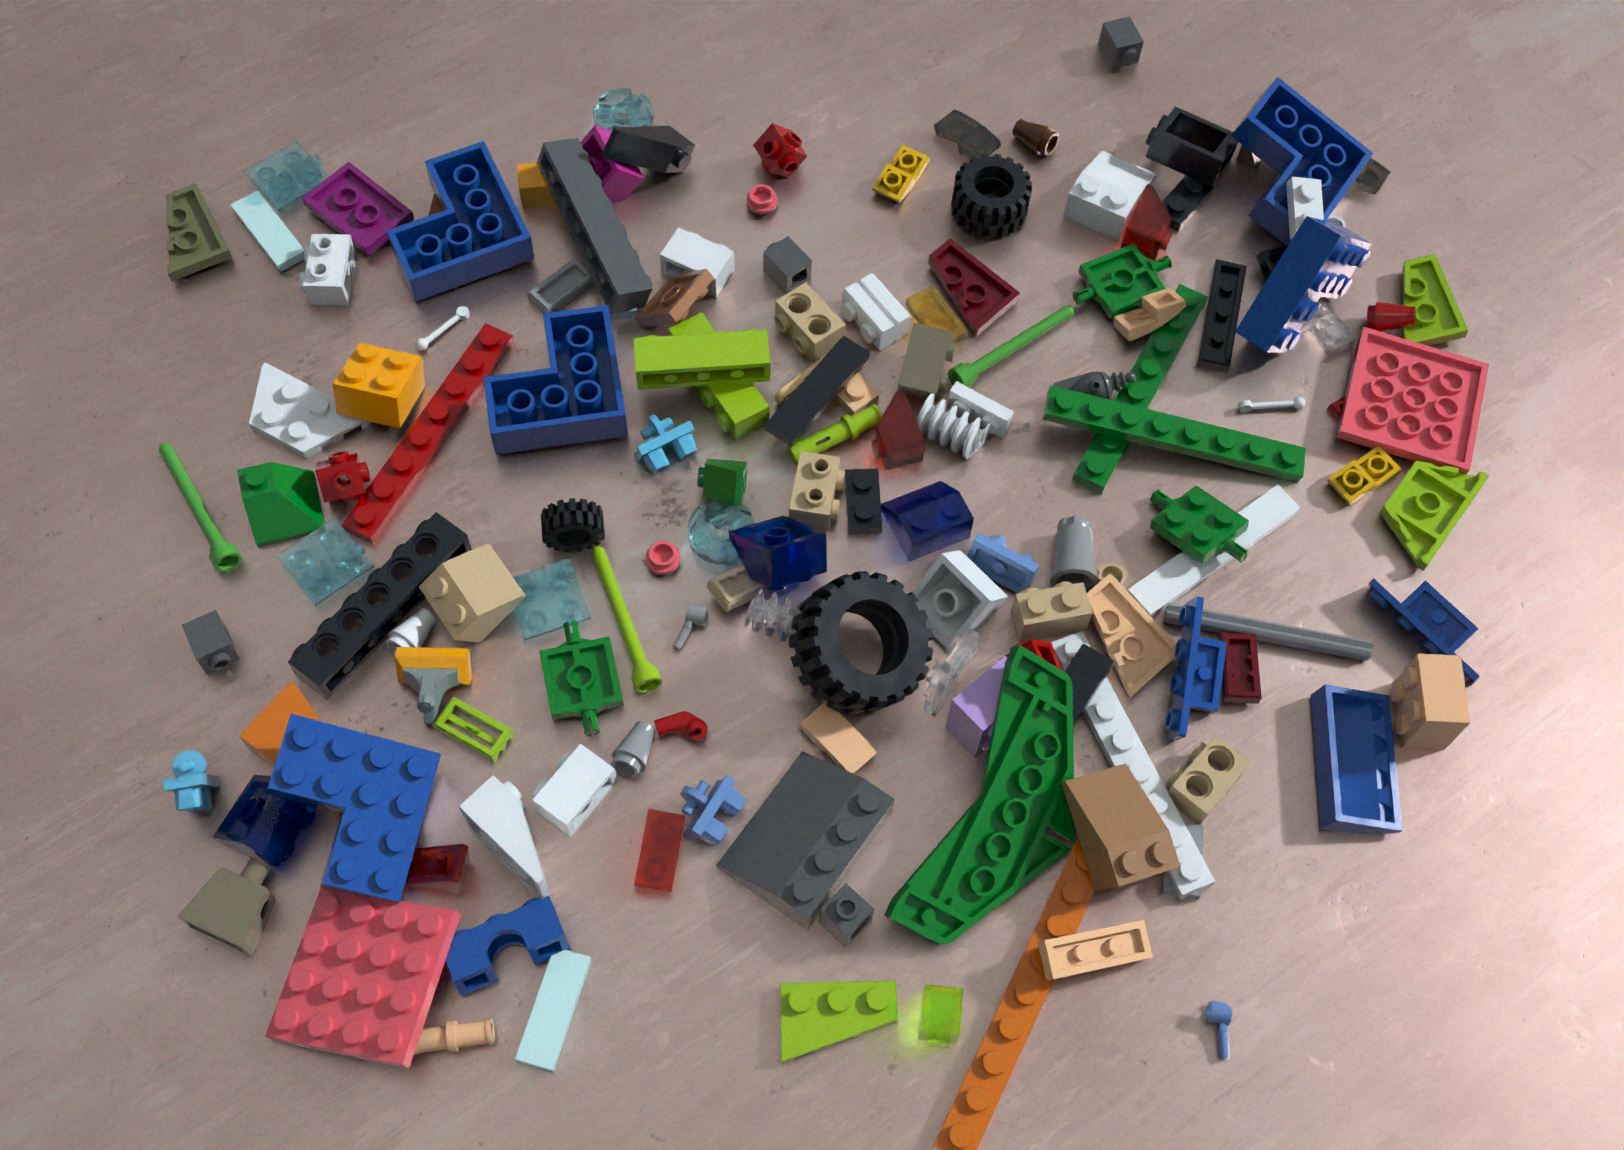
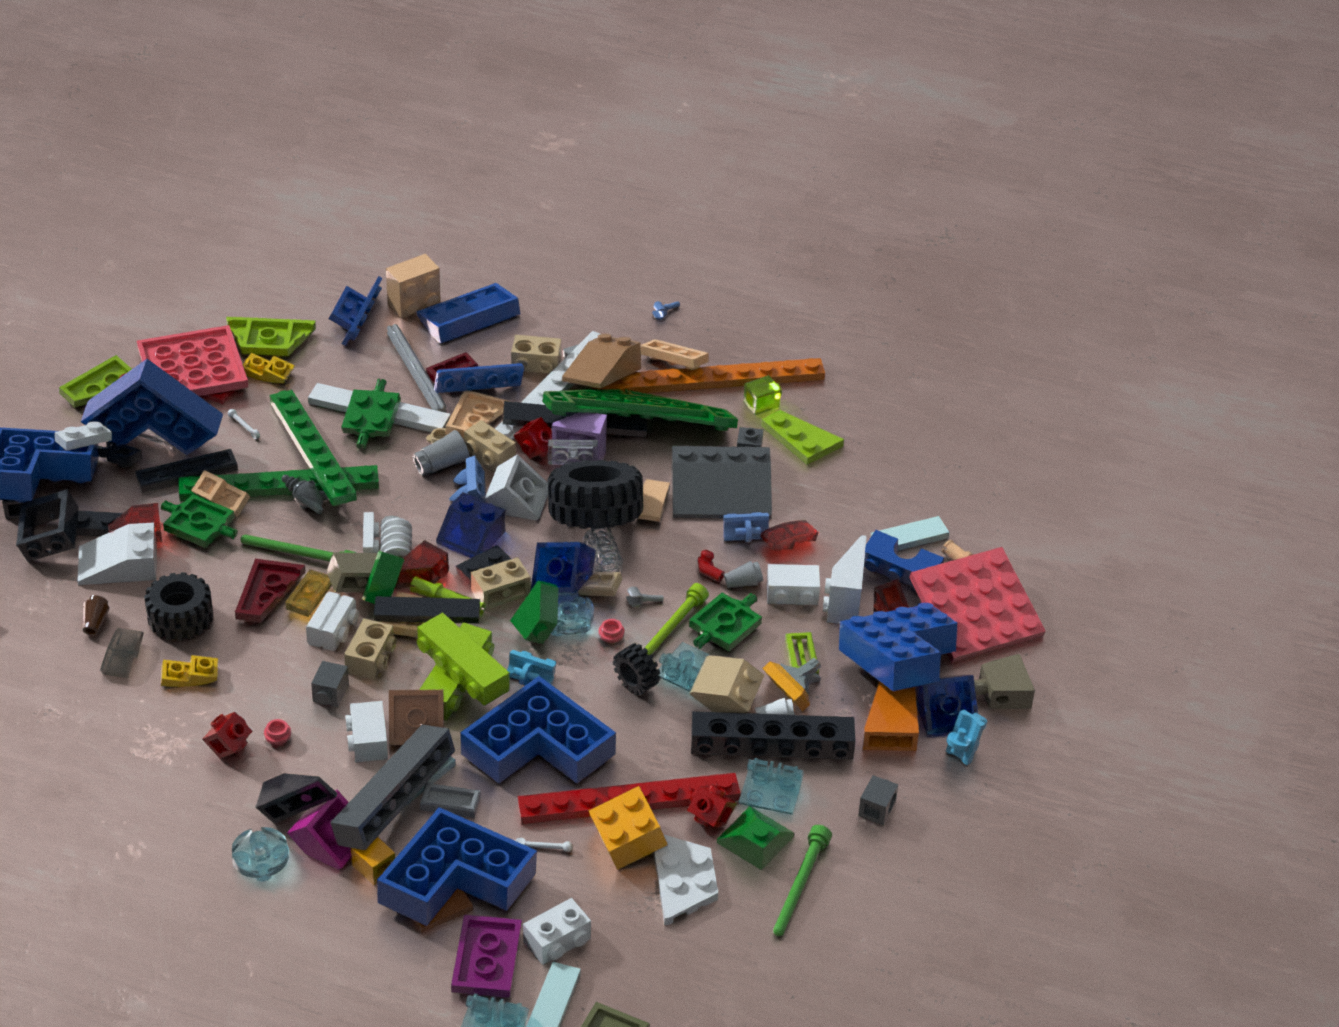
camera: 125 degrees left, 20 degrees down
none -> green tile [362,550,404,604]

